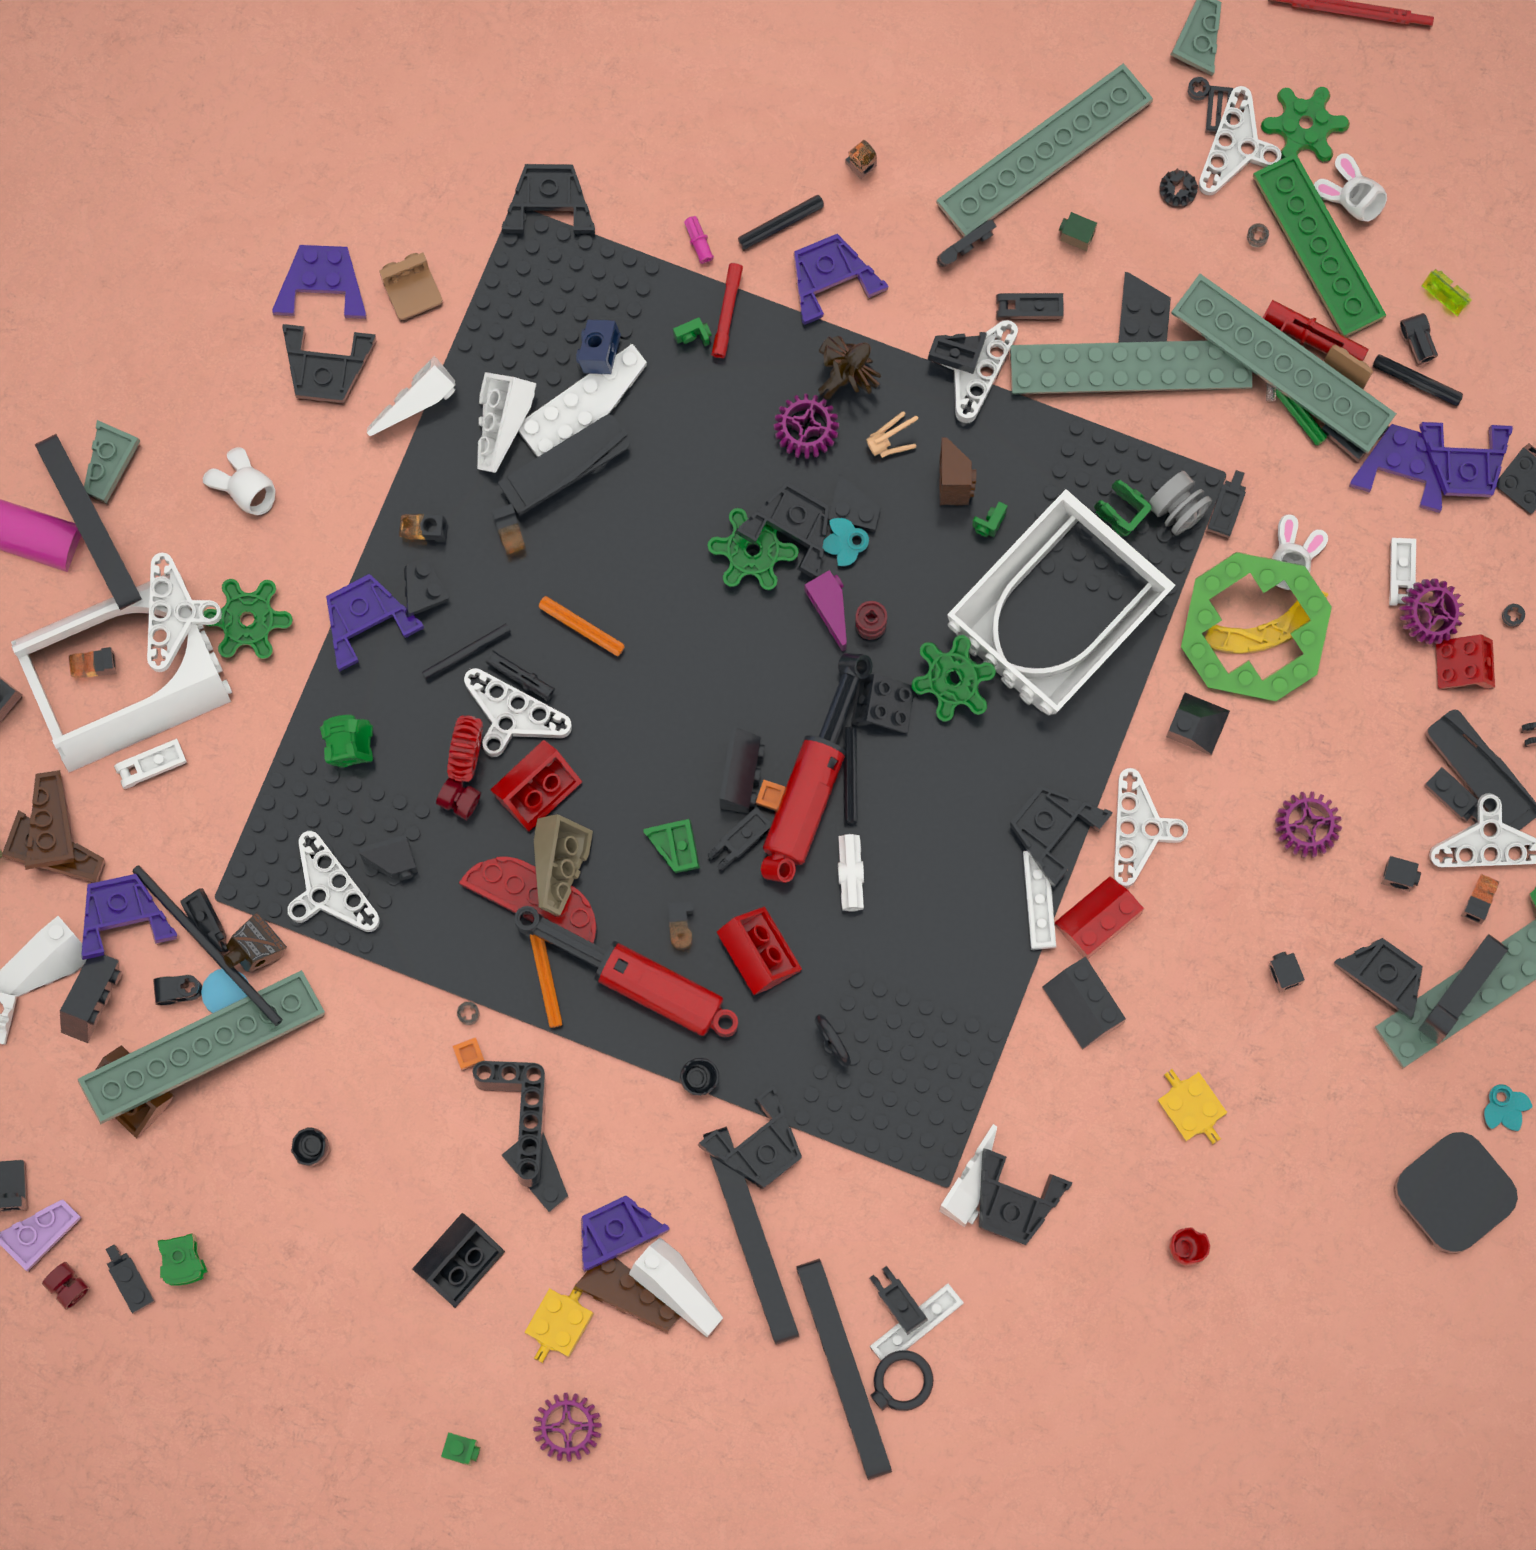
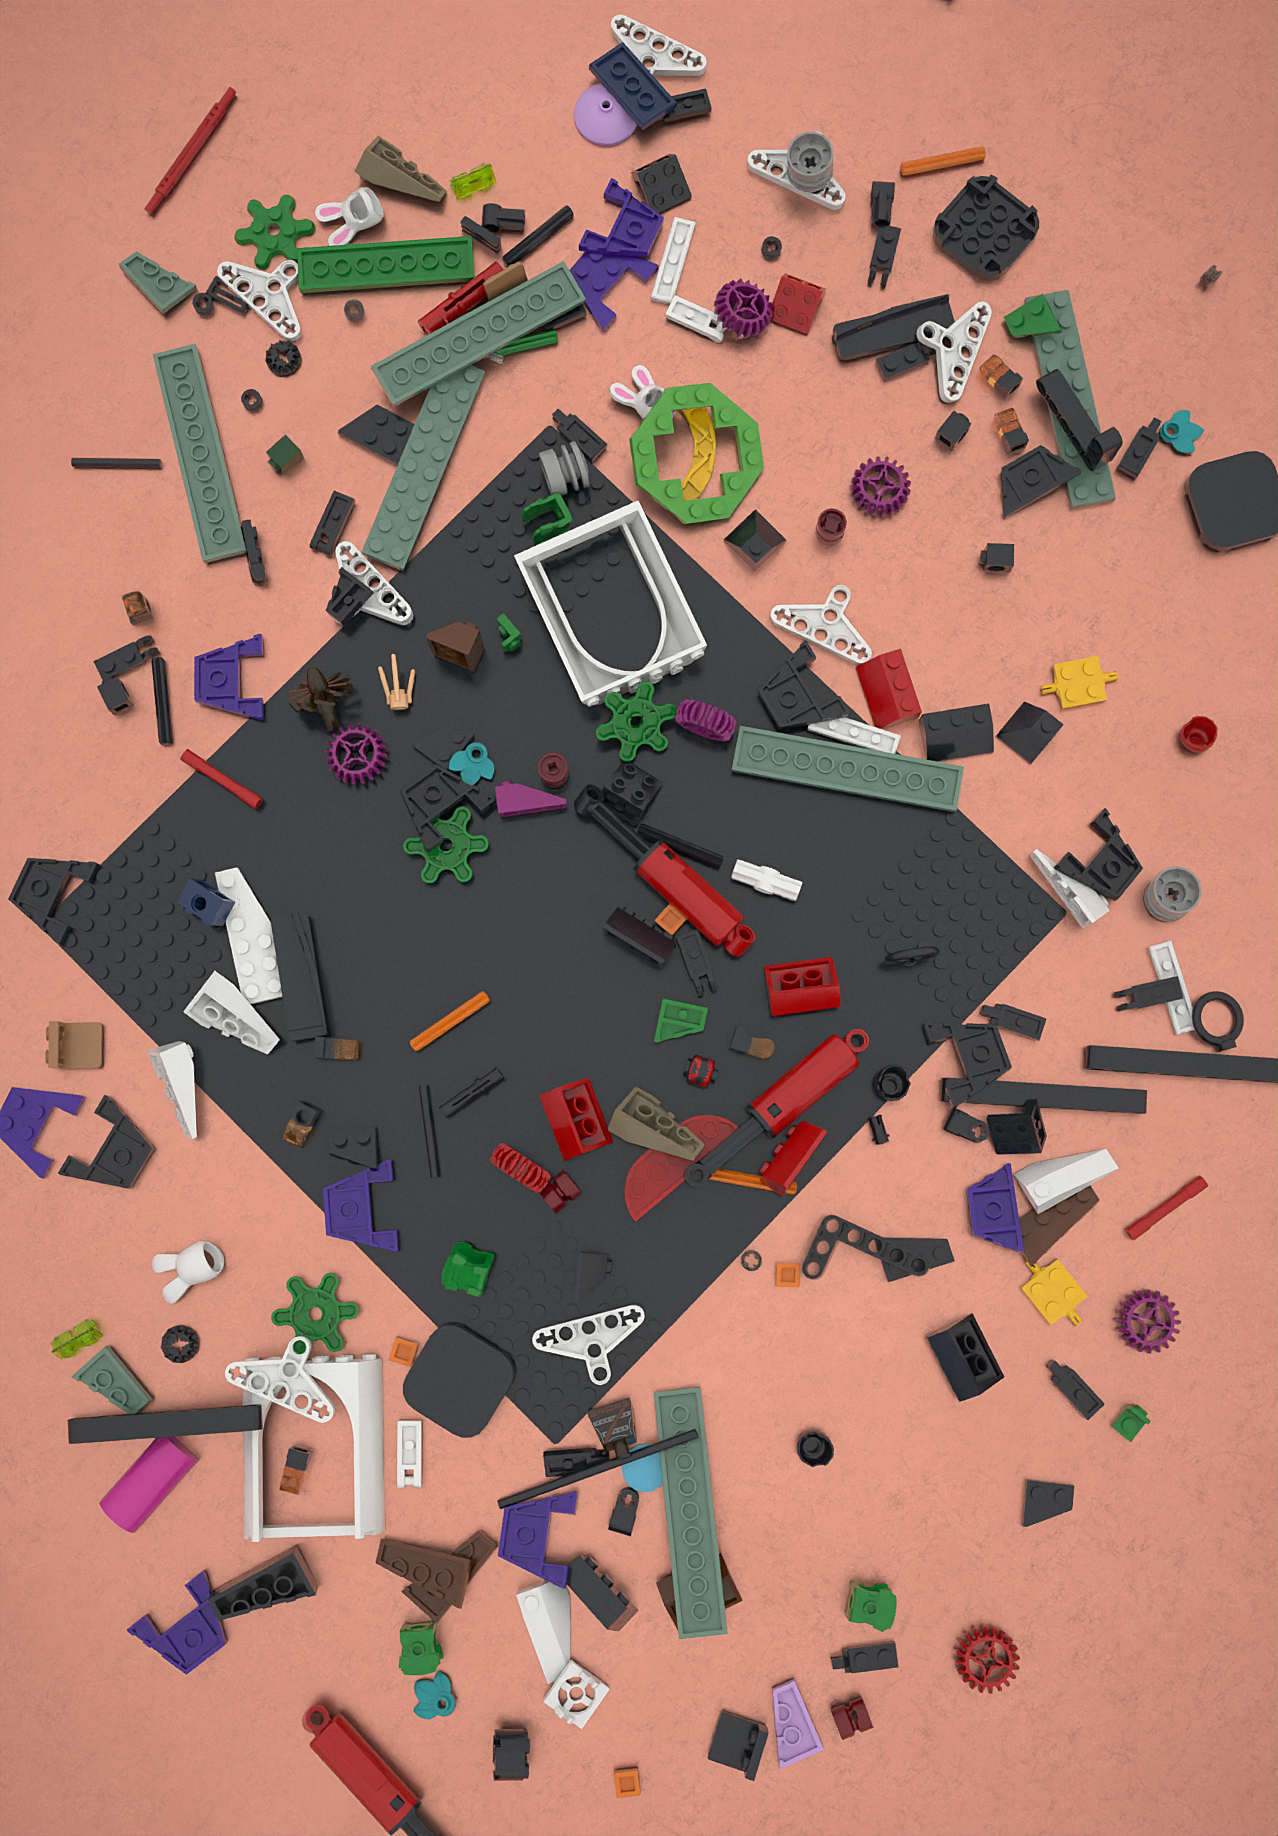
camera: 65 degrees left, 5 degrees up
white beam [464,668,572,757] -> none
green bracket [673,317,712,346] -> none
dark pink axle [684,216,714,264] -> none
none -> clear neon green hinge [51,1319,103,1360]
none -> black bar [71,458,162,468]
none -> black hinge [93,635,159,680]
none -> black brick [97,677,134,715]
none -> black gear [160,1325,199,1363]
none -> black bush [241,389,263,412]
none -> dark tan wedge [354,136,447,202]
none -> orange plate [389,1337,419,1367]
none -> black tile [403,1323,516,1438]
none -> black tile [460,216,502,255]
none -> white tile [651,217,695,305]
none -> magenta gear [675,699,736,741]
none -> head [683,1055,719,1088]
none -> sand green plate [732,726,964,812]
none -> red slope [759,1121,827,1197]
none -> dark red wheel [815,508,847,546]
none -> black pin [867,1115,890,1145]
none -> black piece [942,1107,990,1143]
none -> red gear [955,1625,1020,1694]
none -> black hinge [980,1003,1046,1041]
none -> black bracket [986,1099,1047,1154]
none -> leg [994,408,1029,455]
none -> black slope [996,701,1064,764]
none -> black wing [1022,1479,1074,1527]
none -> black hinge [1046,1360,1105,1420]
none -> black hinge [1117,417,1162,478]
none -> red piece [1125,1175,1208,1241]
none -> light grey wheel [1144,866,1202,922]

